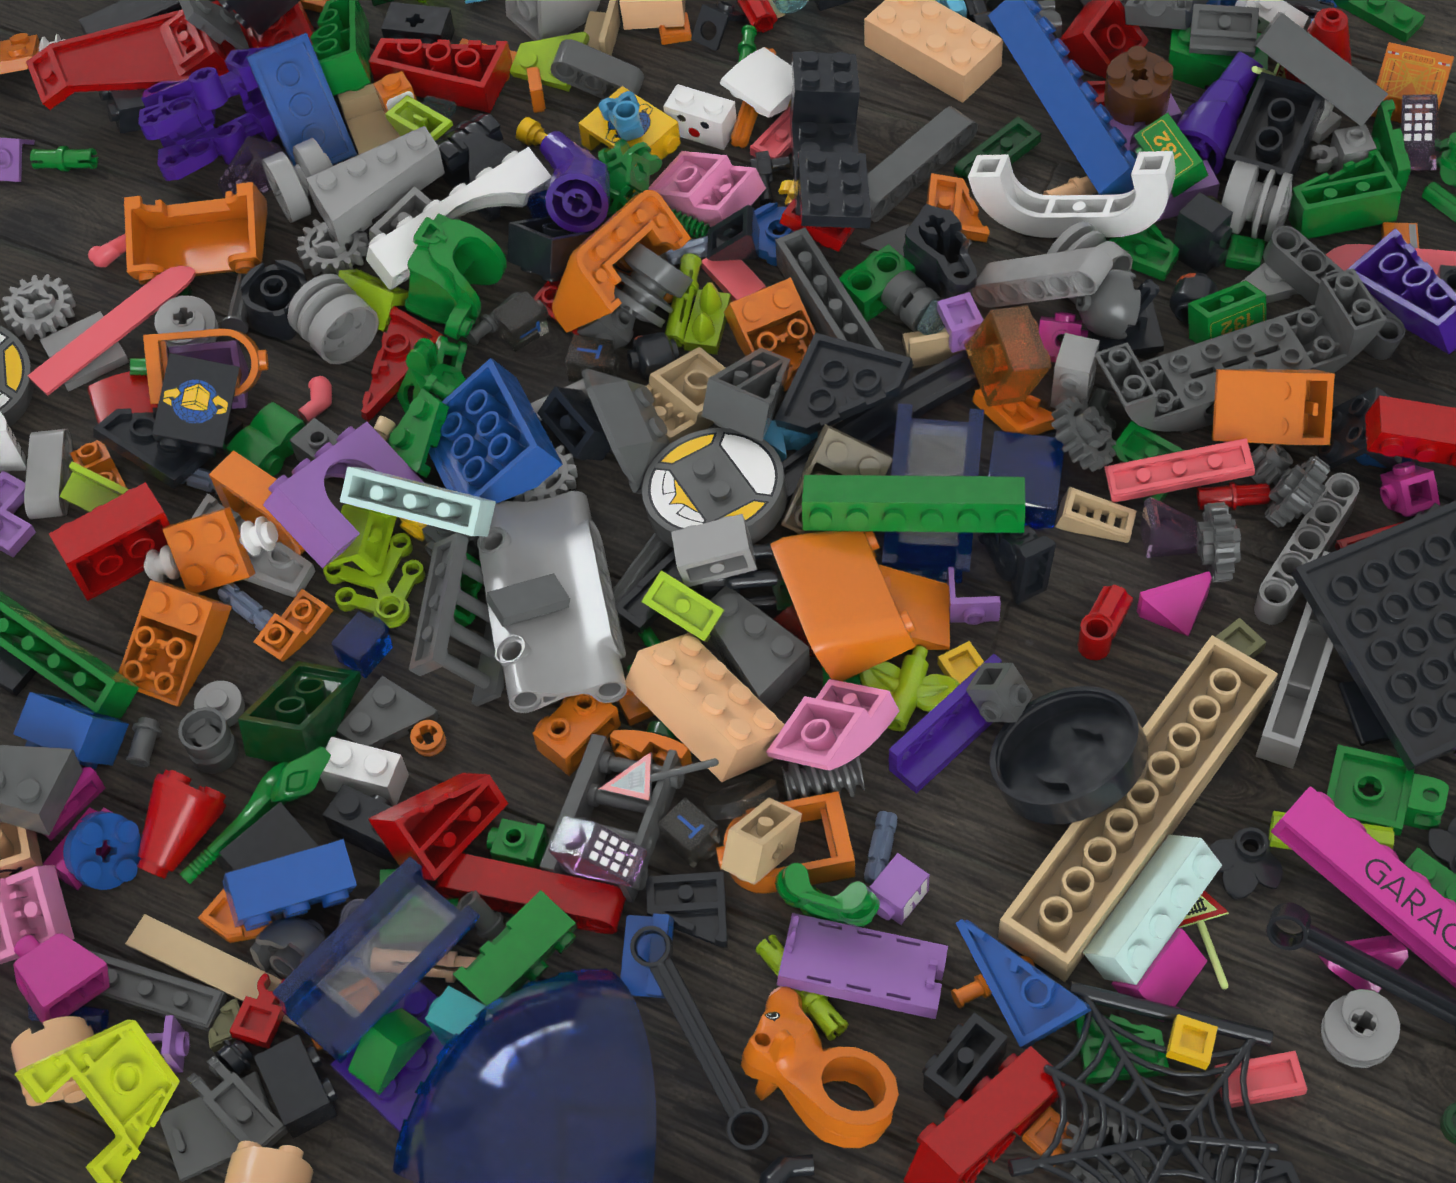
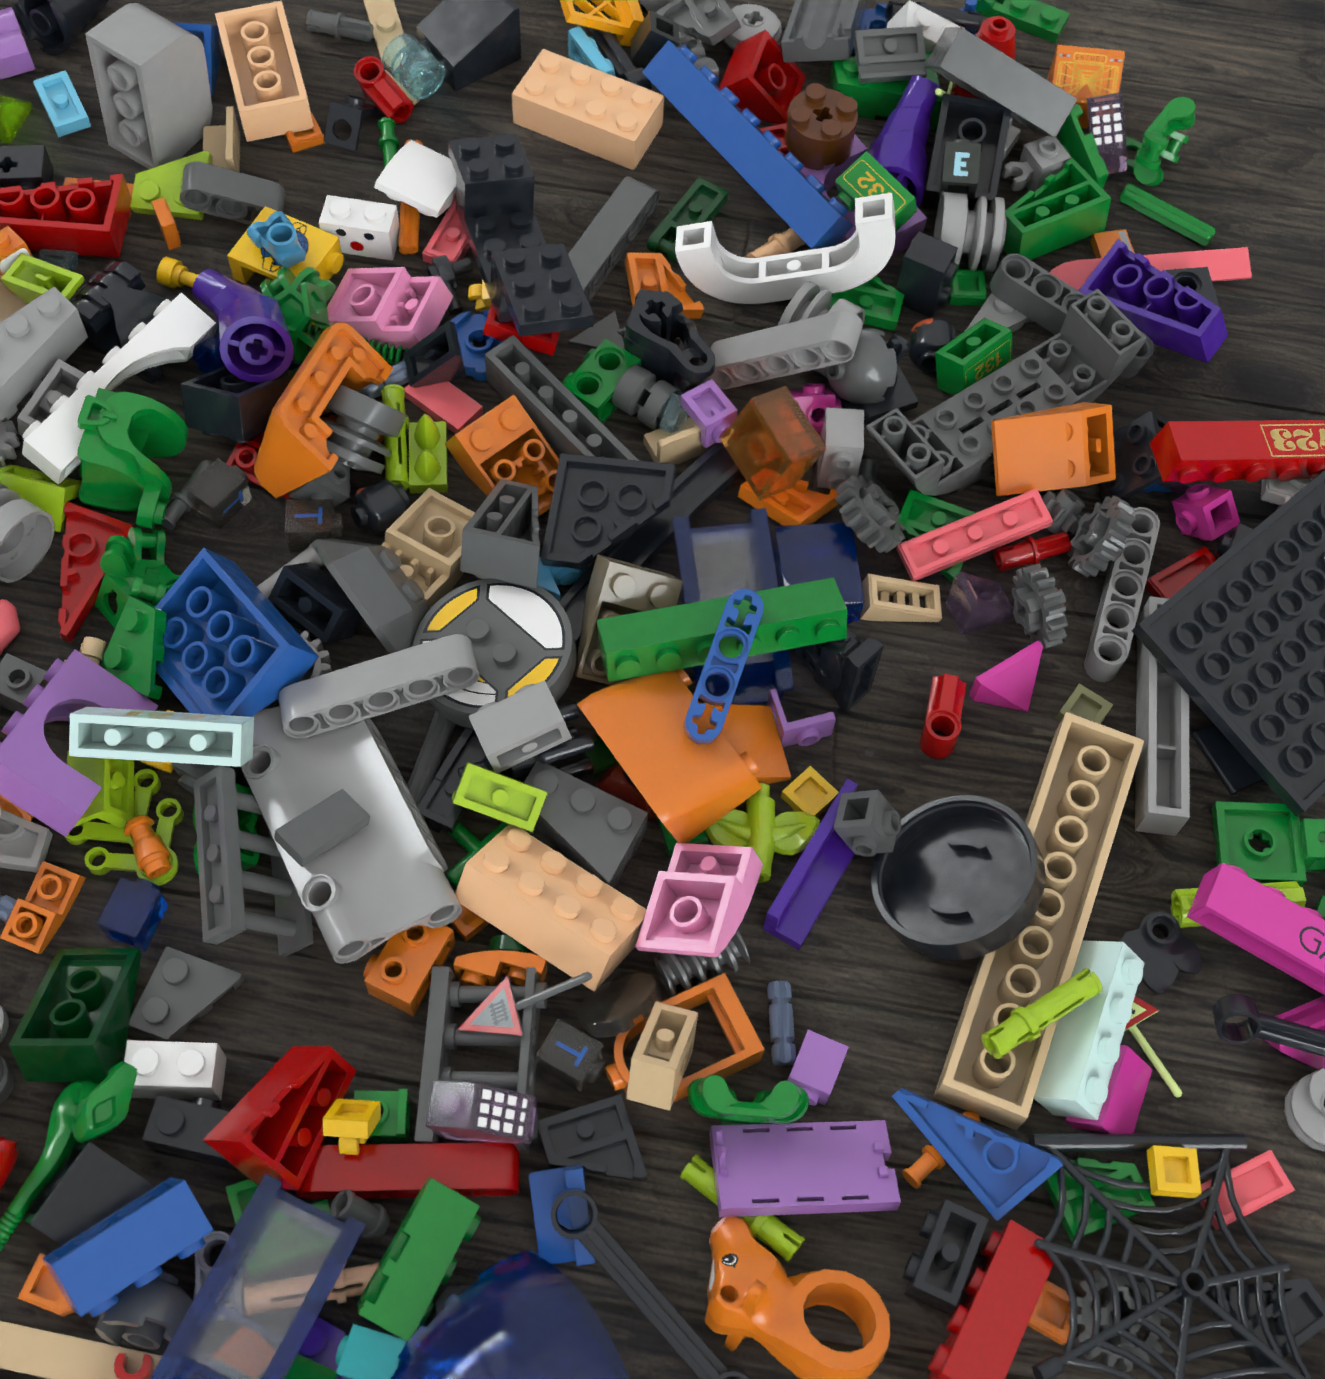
camera: 25 degrees left, 5 degrees up
orange bush [410,720,446,757] -> none
none -> orange arm [124,815,172,879]
none -> light grey beam [278,634,479,739]
none -> yellow tile [323,1099,381,1155]
none -> blue beam [684,589,764,745]
none -> pearl dark grey brick [939,139,981,199]
none -> lime pin [981,968,1103,1059]

